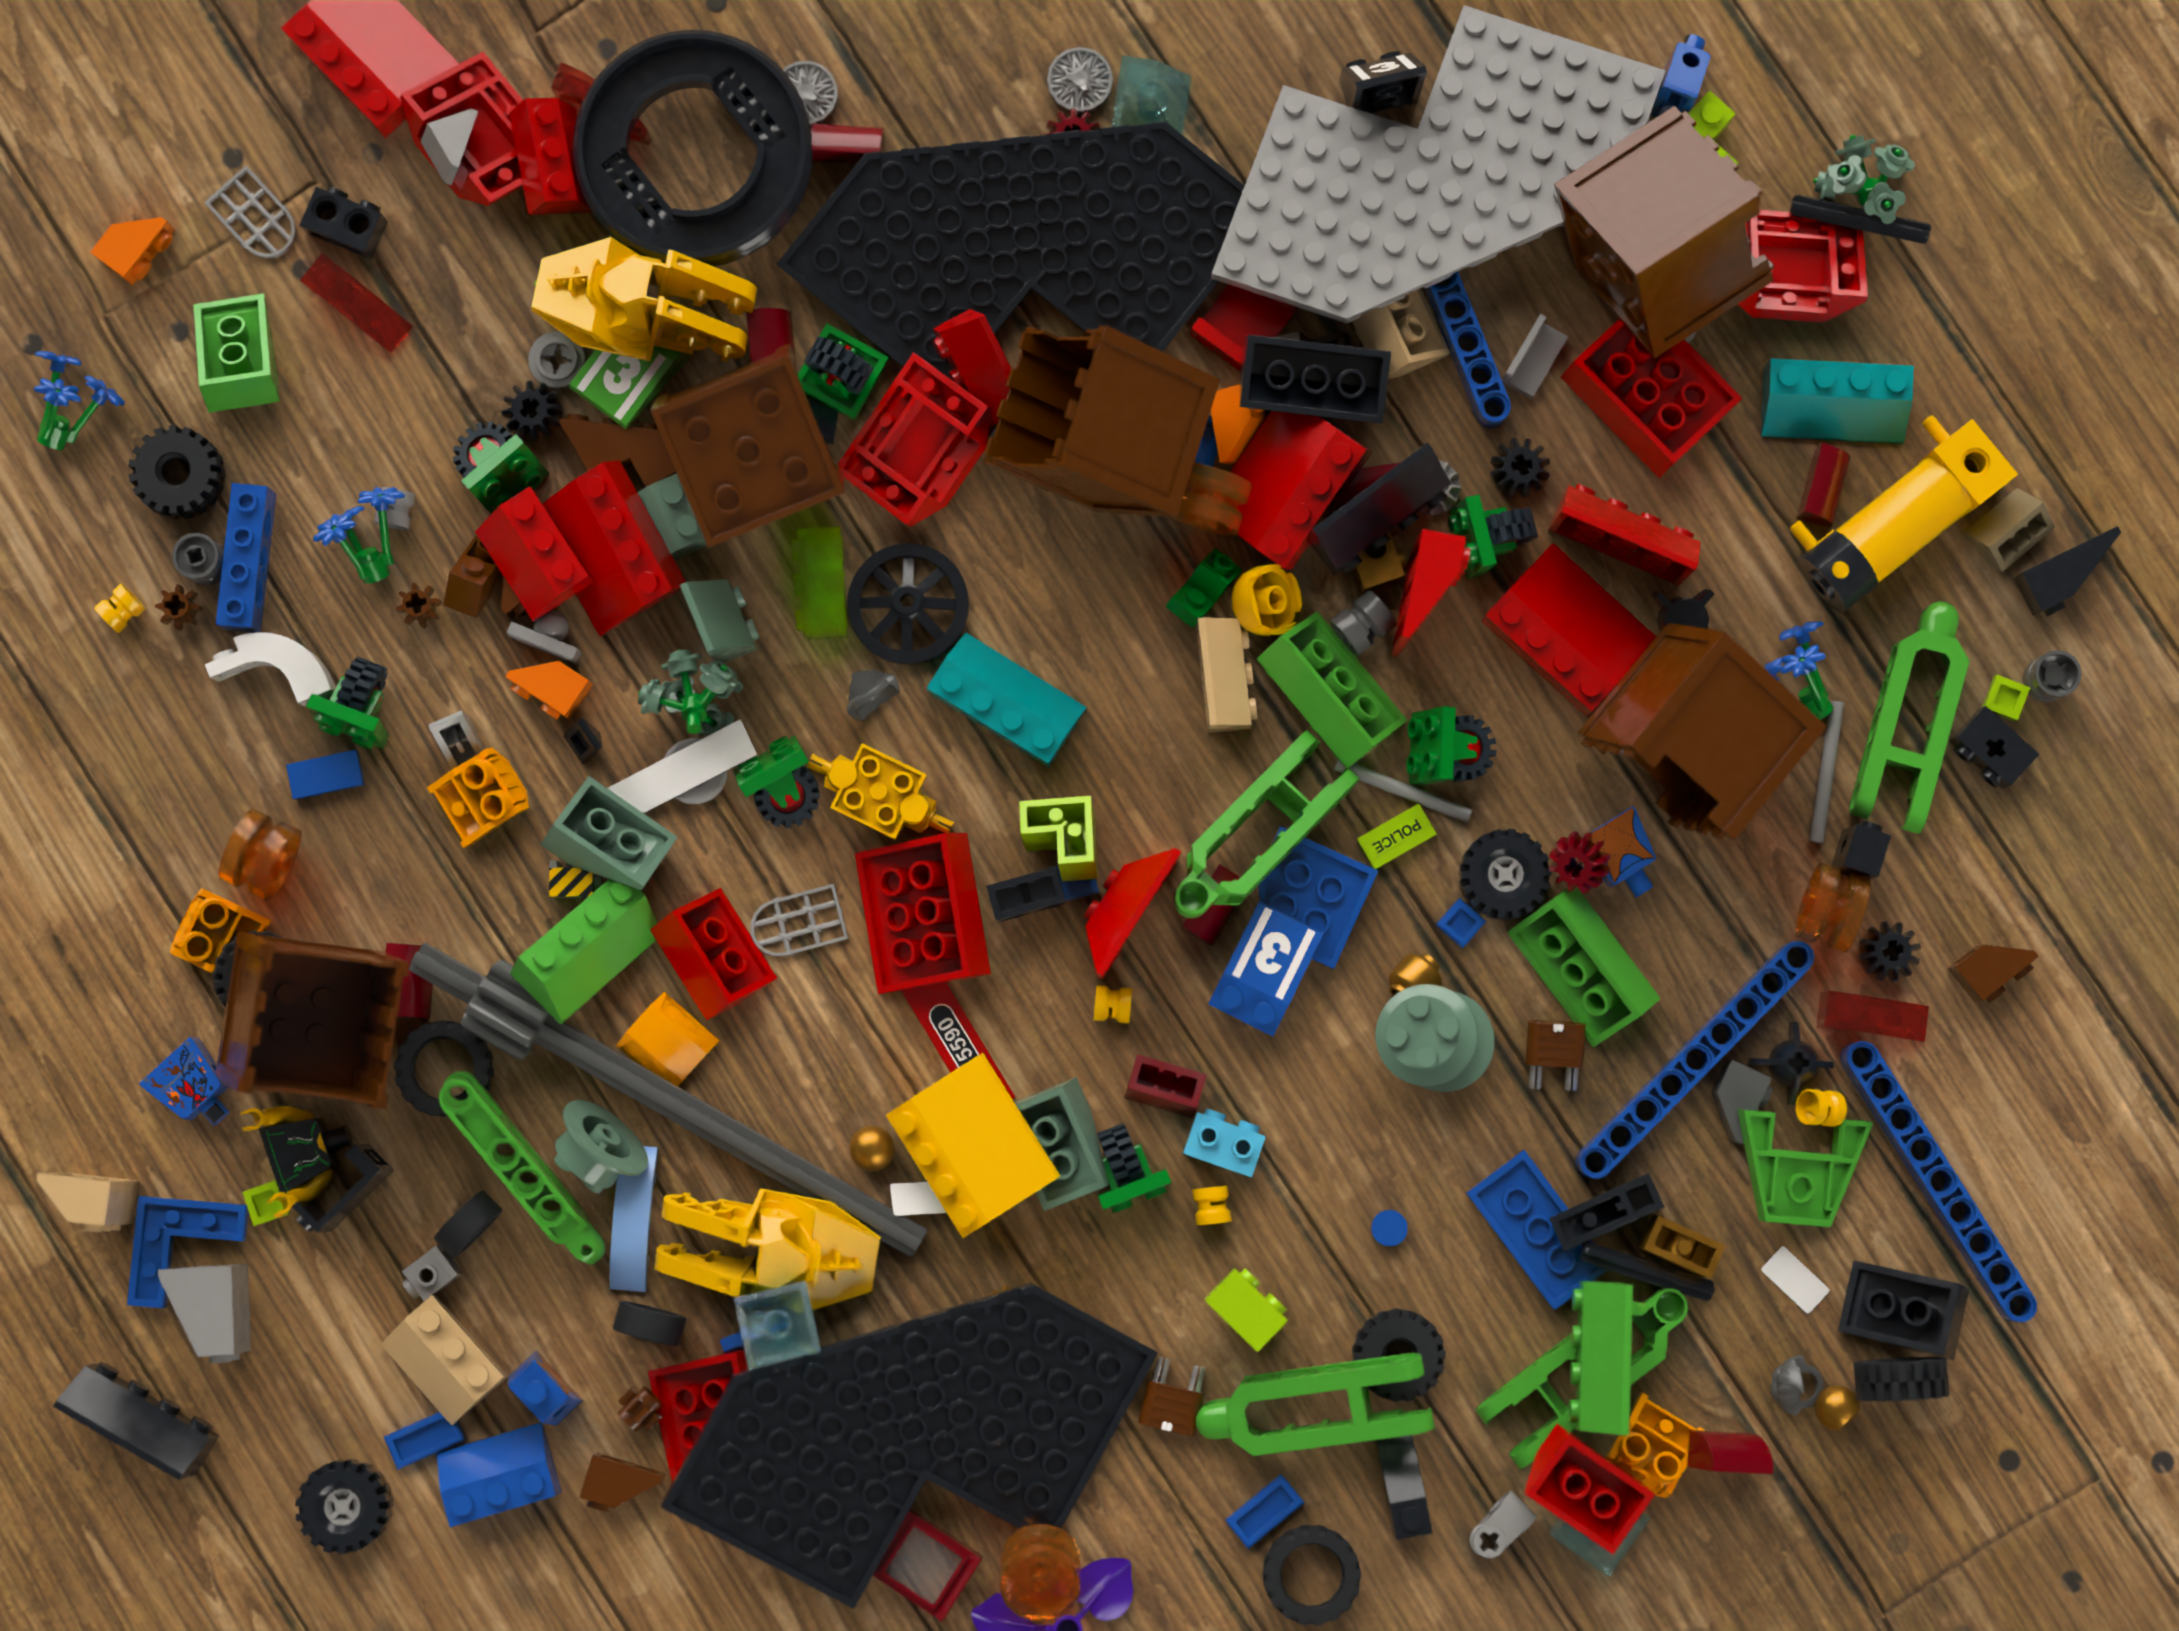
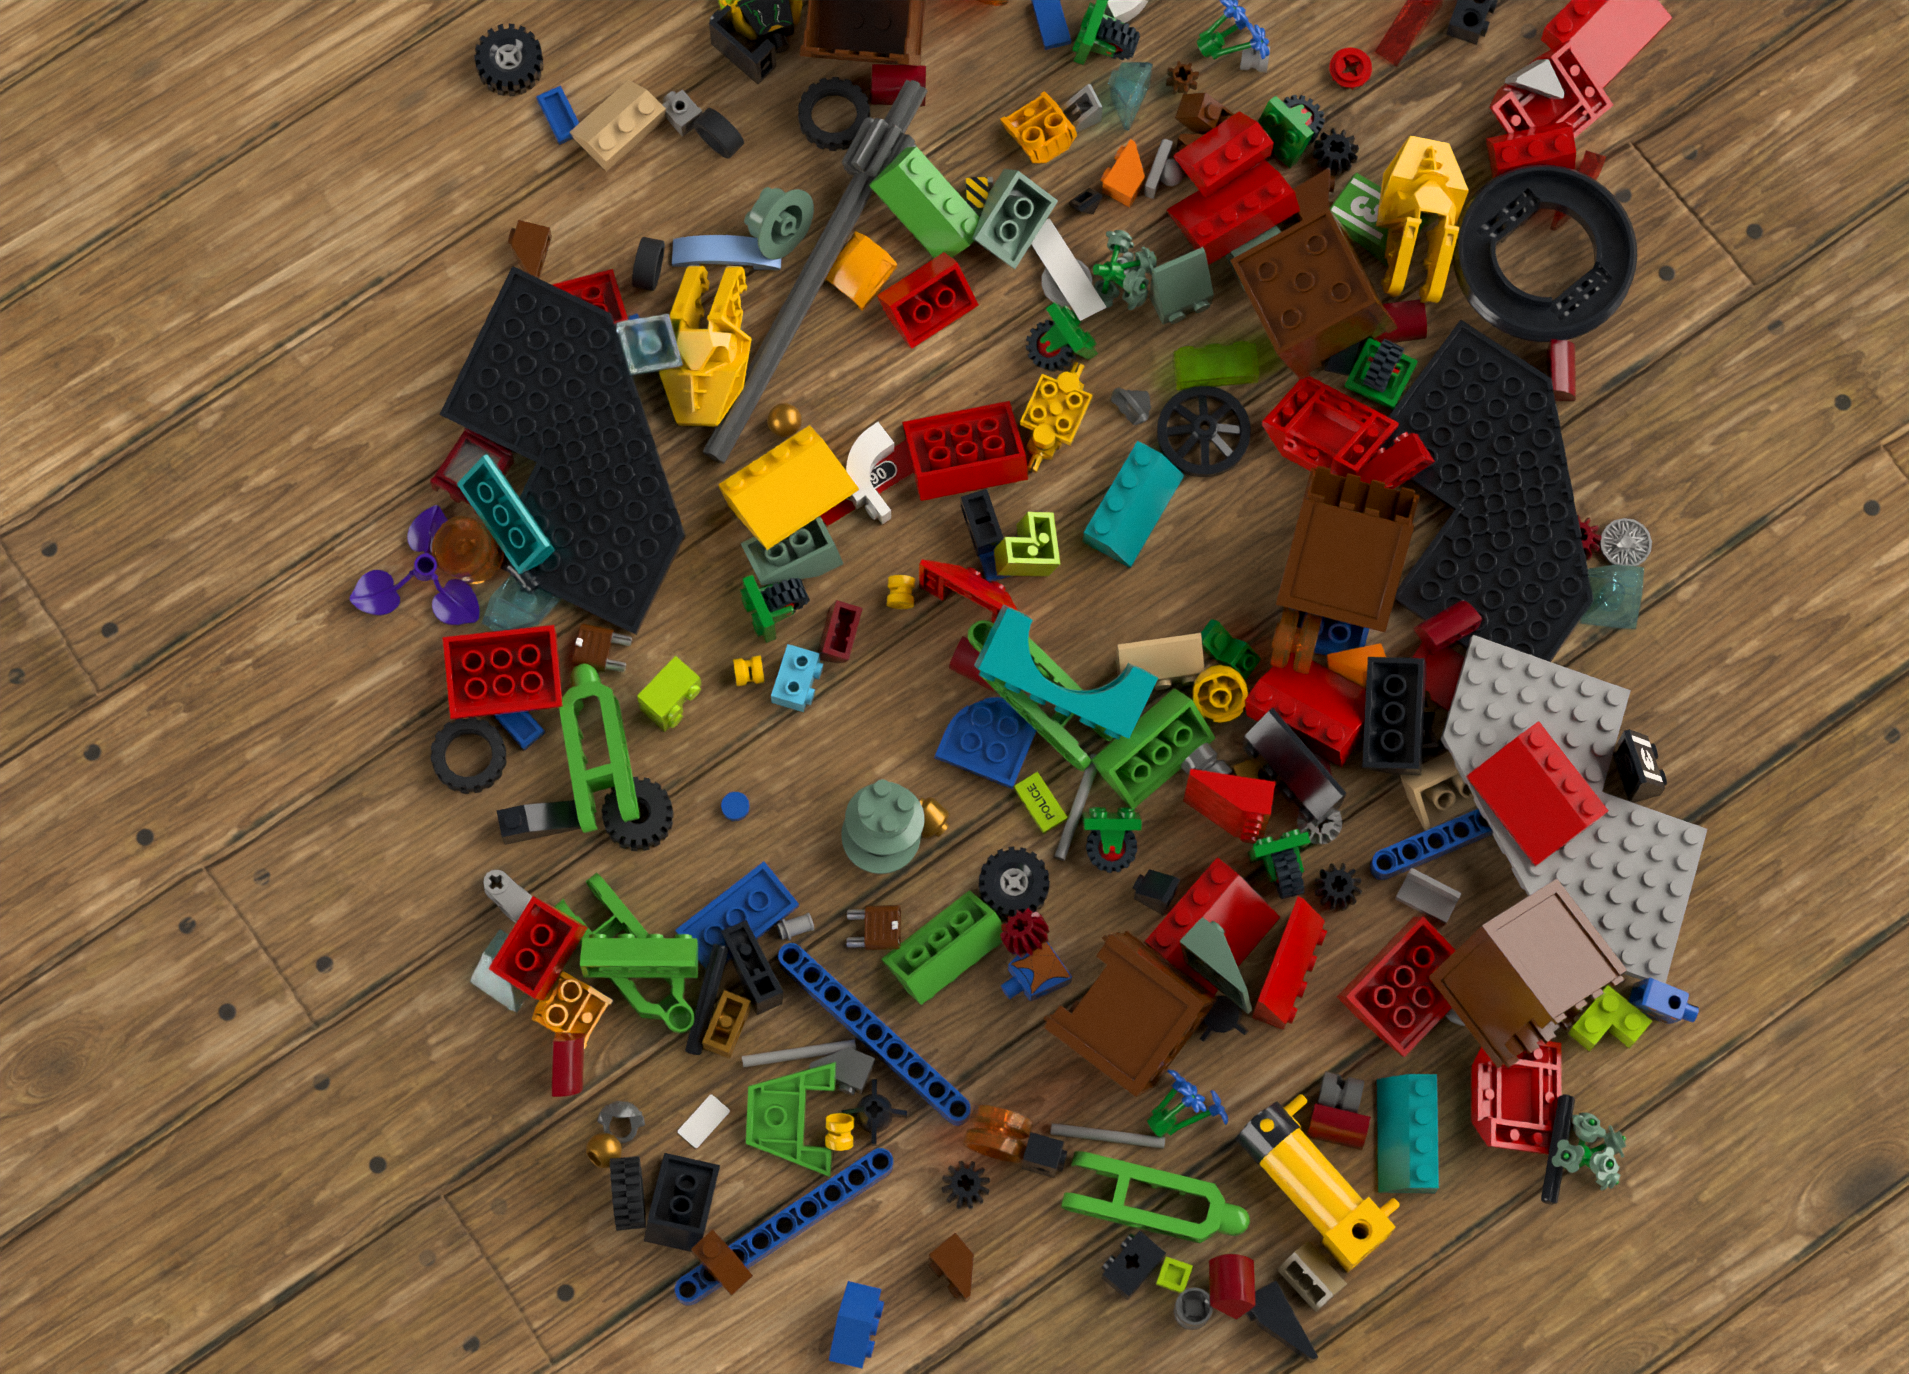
camera: 85 degrees right, 10 degrees down
blue slope [437,1422,562,1527] -> none
bright green piece [439,1071,606,1265] -> none
blue torso [507,1350,583,1426] -> none
light grey gear [528,331,585,389] -> none
reddish brown gear [618,1386,663,1432] -> none
light grey window [750,884,849,957] -> none
light grey wheel [783,61,838,126] -> none
white sticker [890,1182,946,1216] -> none
blue slope [1208,901,1324,1036] -> none
blue tile [1435,898,1486,949] -> none
clear red slope [1816,991,1929,1042] -> none
none -> red slope [443,625,563,720]
none -> teal slope [457,454,555,574]
none -> clear light blue slope [482,575,561,631]
none -> black pin [506,563,541,595]
none -> reddish brown slope [691,1229,753,1296]
none -> light grey piece [742,1039,856,1067]
none -> light grey pin [777,913,814,941]
none -> blue brick [829,1281,884,1369]
none -> white arch [846,422,894,524]
none -> teal arch [974,604,1158,739]
none -> clear light blue slope [1108,62,1153,131]
none -> black slope [1132,869,1180,915]
none -> sand green slope [1179,917,1252,1014]
none -> dark red brick [1209,1254,1255,1320]
none -> dark grey wheel [1317,1071,1364,1113]
none -> red gear [1329,47,1372,90]
none -> dark red brick [1413,600,1482,655]
none -> red slope [1466,721,1609,867]

